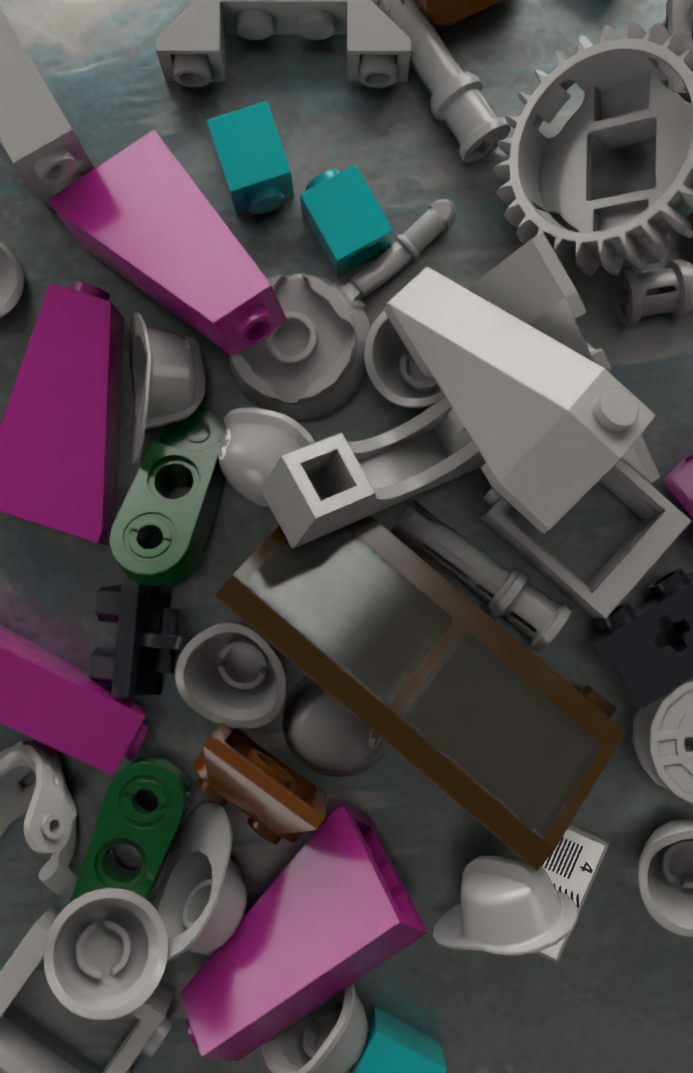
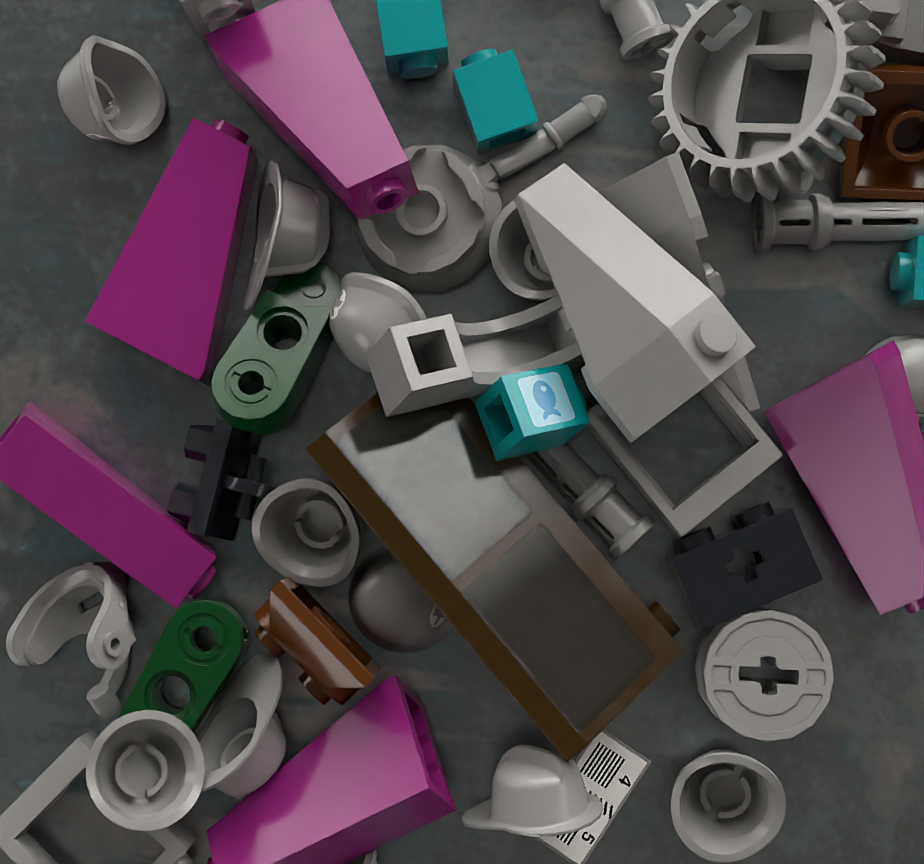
camera: 20 degrees right, 0 degrees up
none -> teal brick [474,363,590,461]

